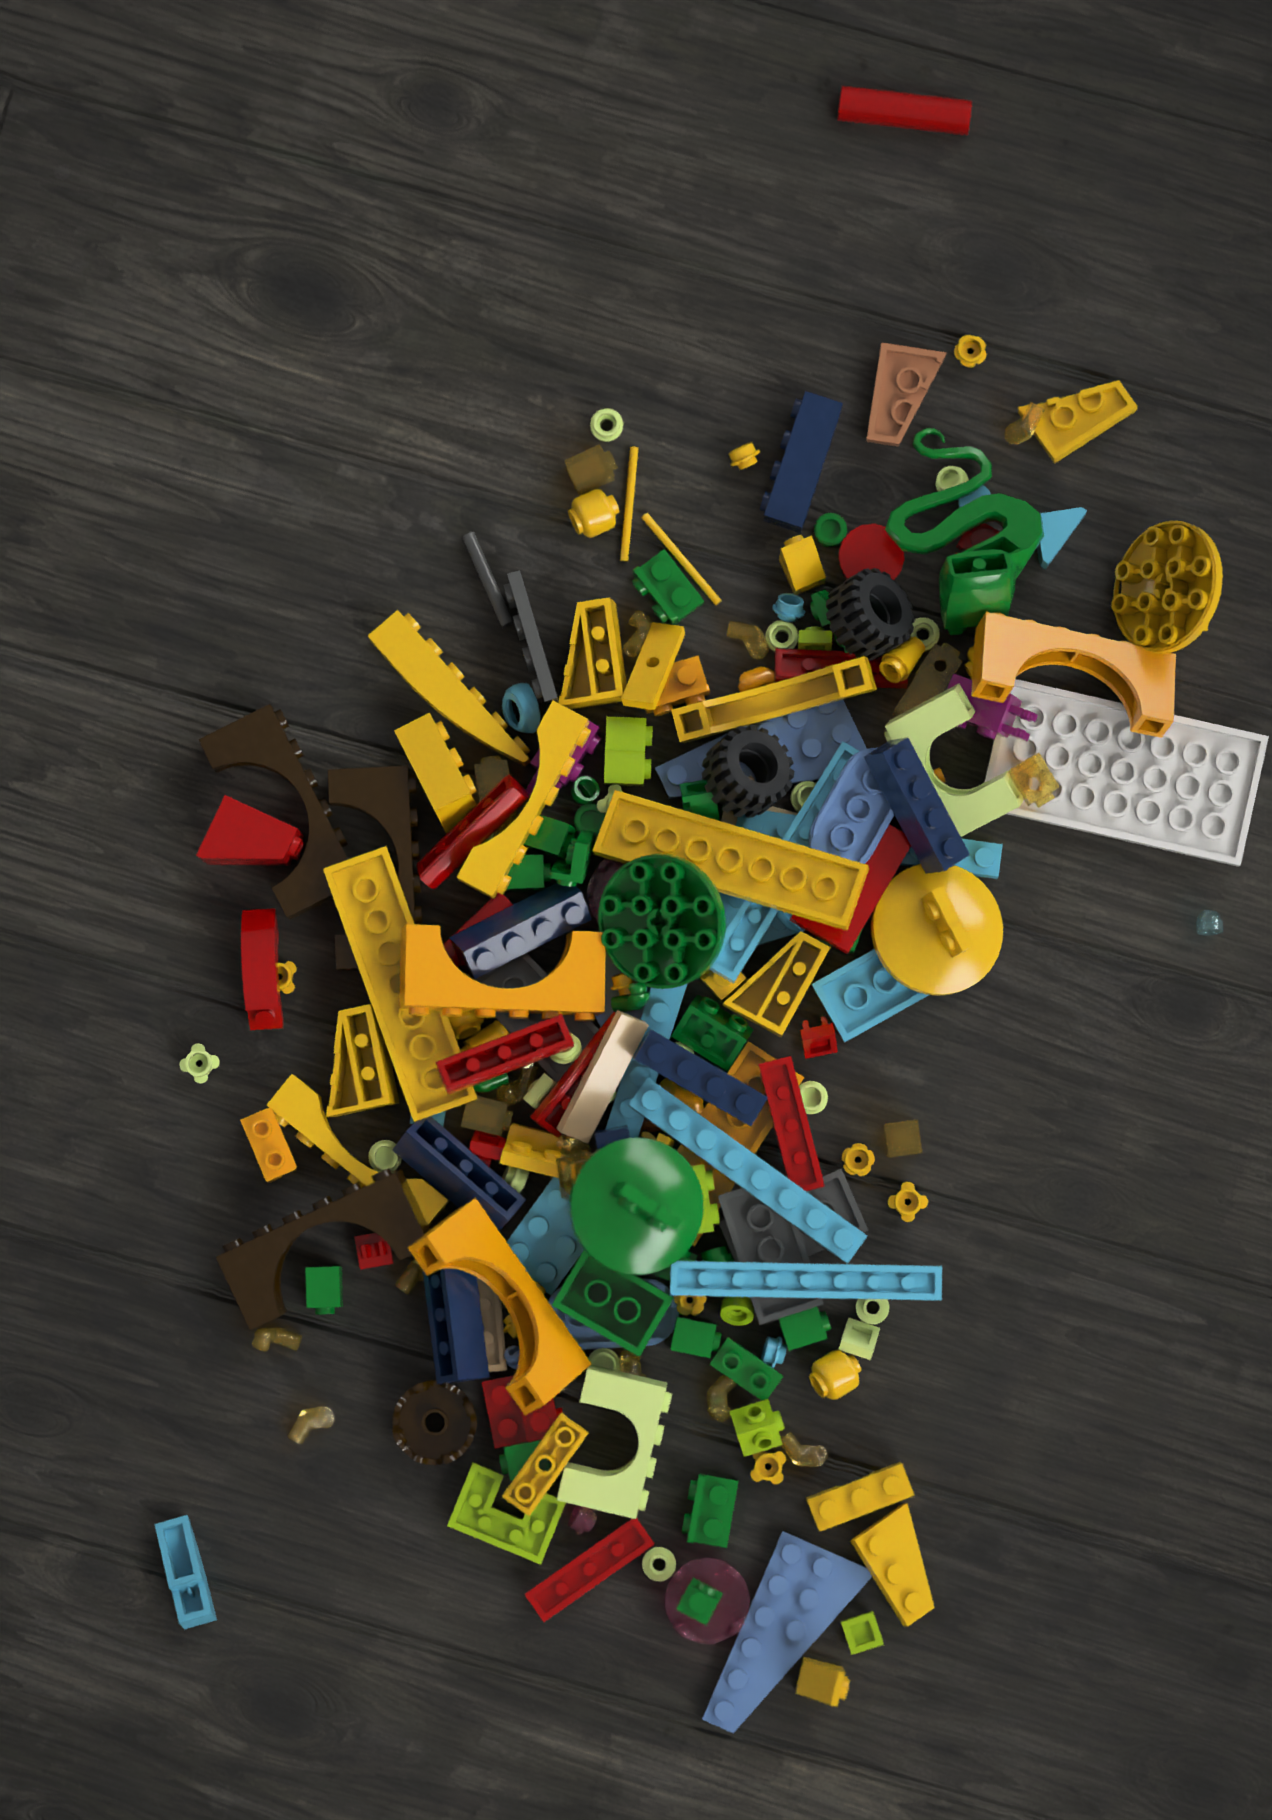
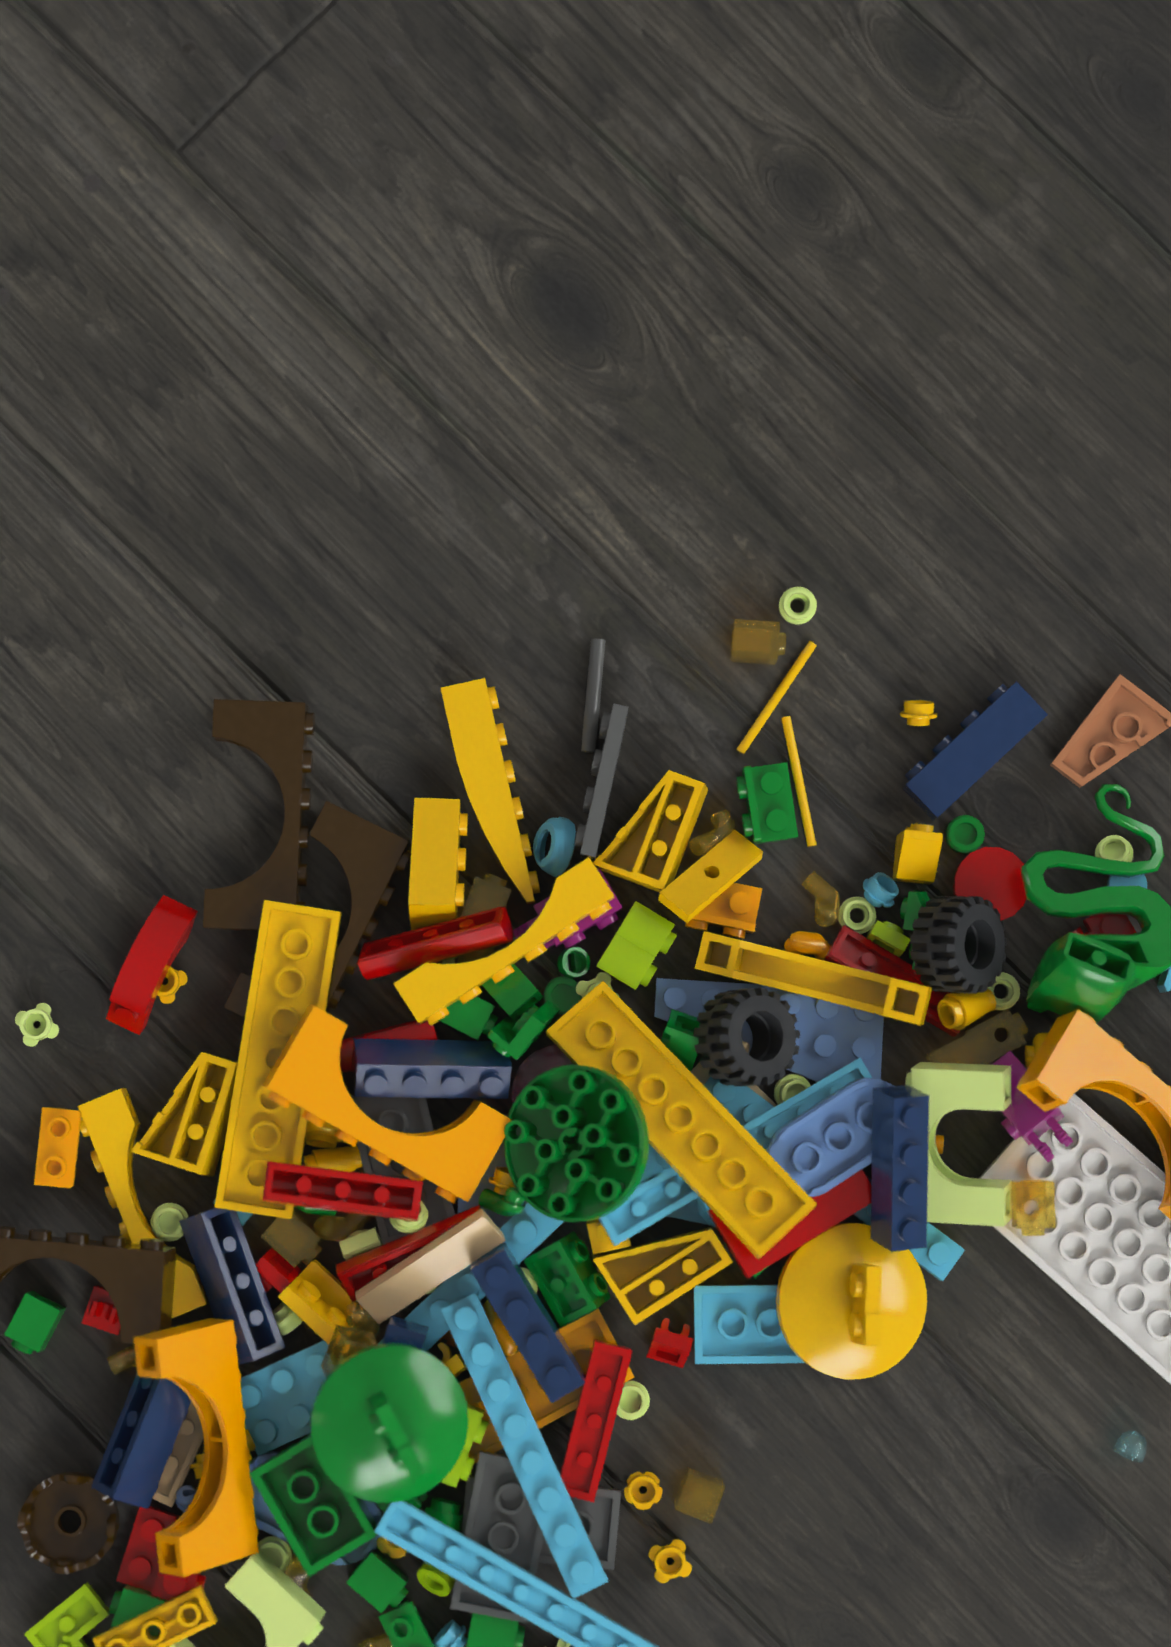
camera: 20 degrees right, 0 degrees up
red slope [196,795,306,866] -> none
yellow head [568,489,620,538] -> none

